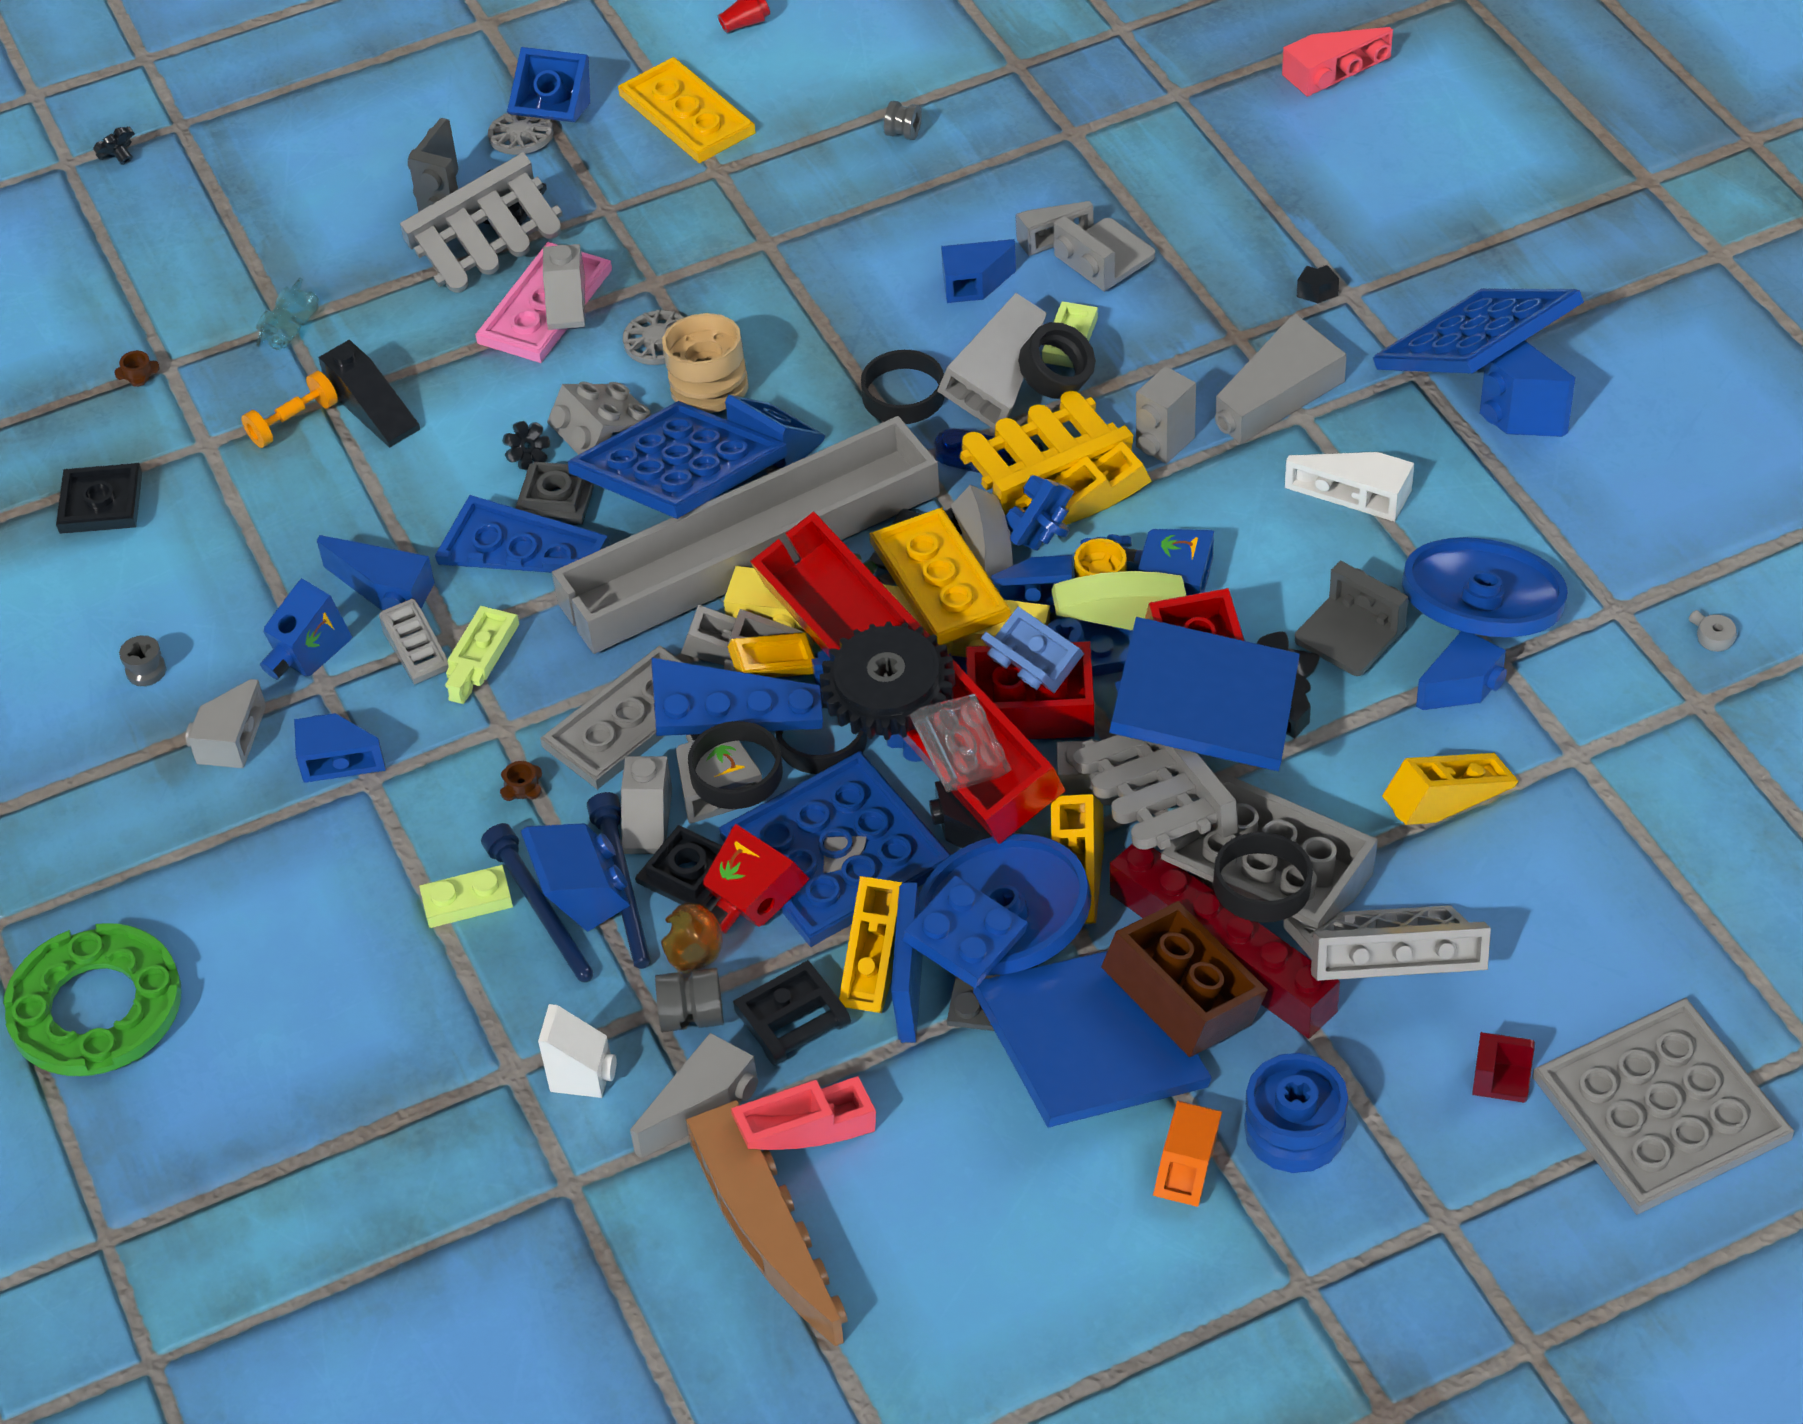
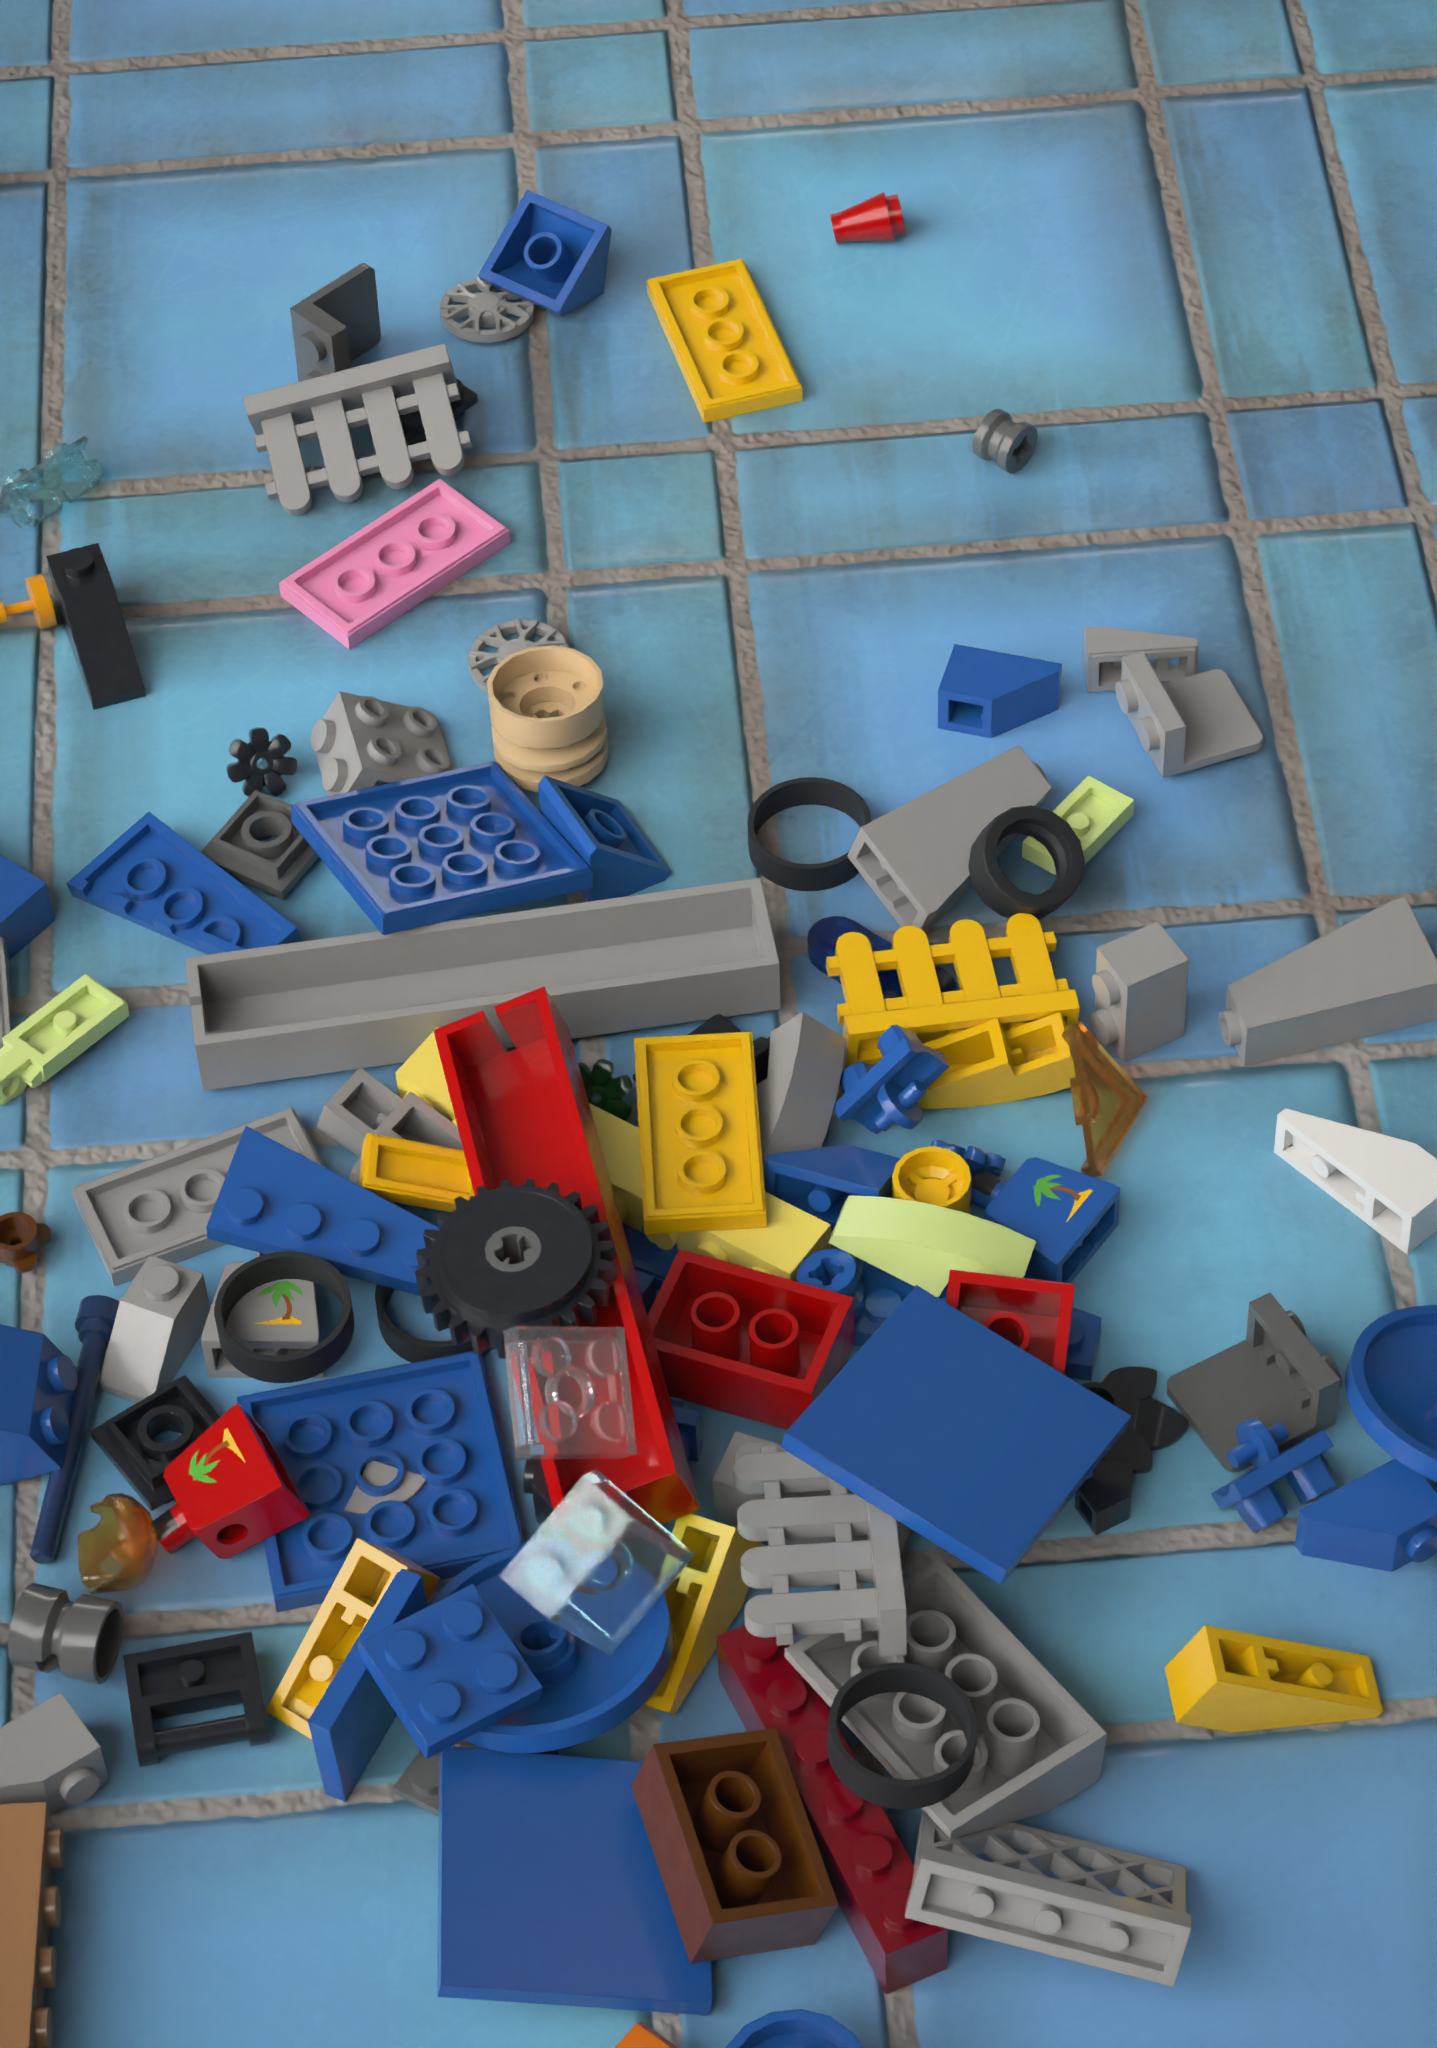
camera: 20 degrees right, 0 degrees up
light grey slope [543,244,585,330] -> none
coral slope [731,1076,876,1150] -> none
medium blue bracket [981,606,1084,693] -> none
none -> clear light blue slope [499,1469,696,1656]
none -> clear orange tile [1062,1022,1147,1177]
none -> blue hips [1211,1418,1336,1533]

